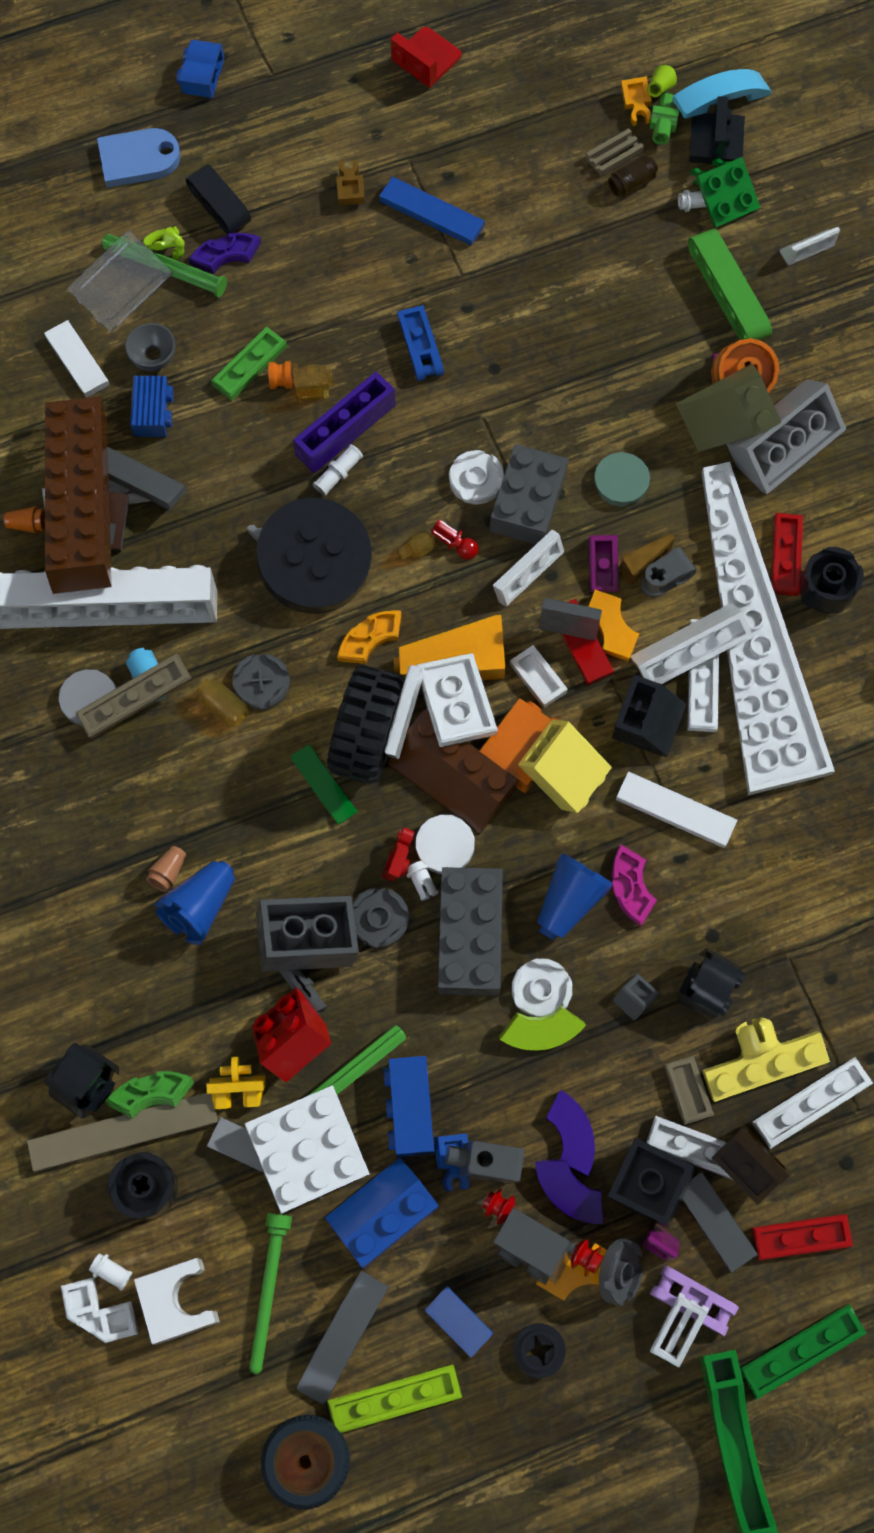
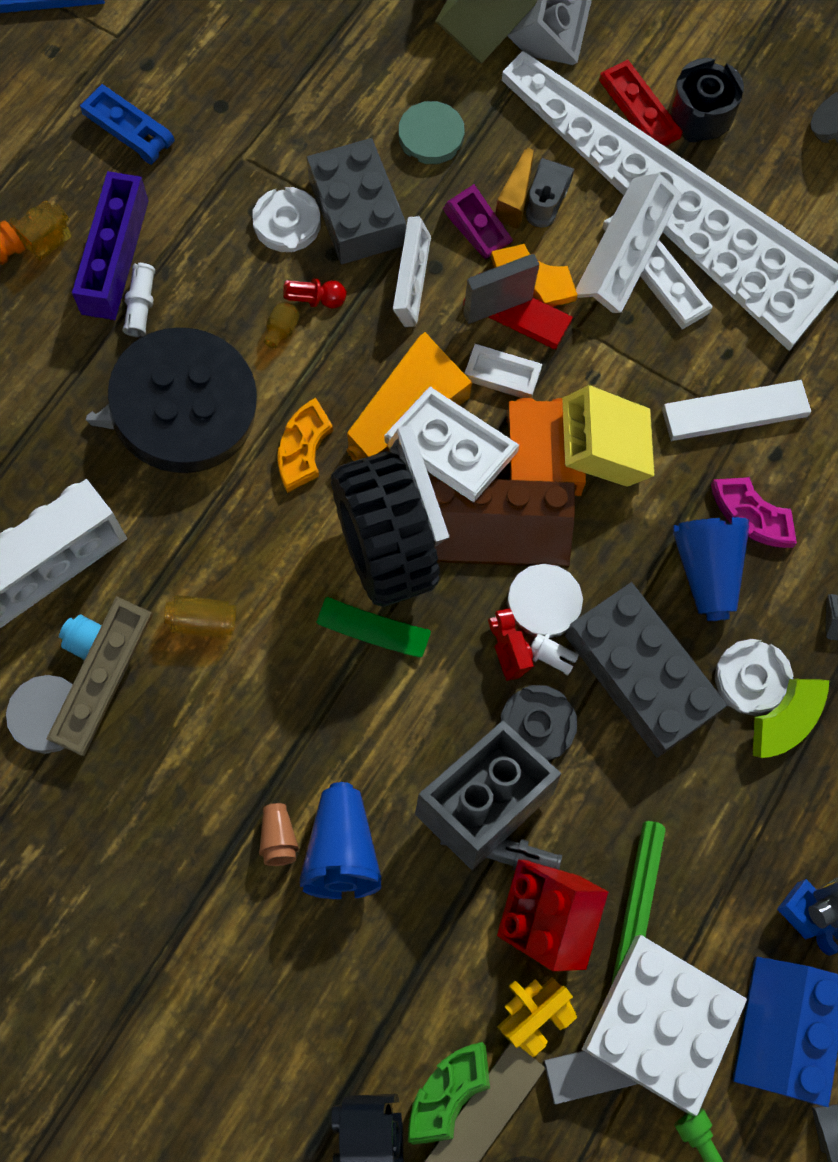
camera: 40 degrees left, 0 degrees up
dark grey tile [232,654,290,711] -> none
blue brick [383,1056,434,1157] -> none
black slope [612,674,686,758] -> none

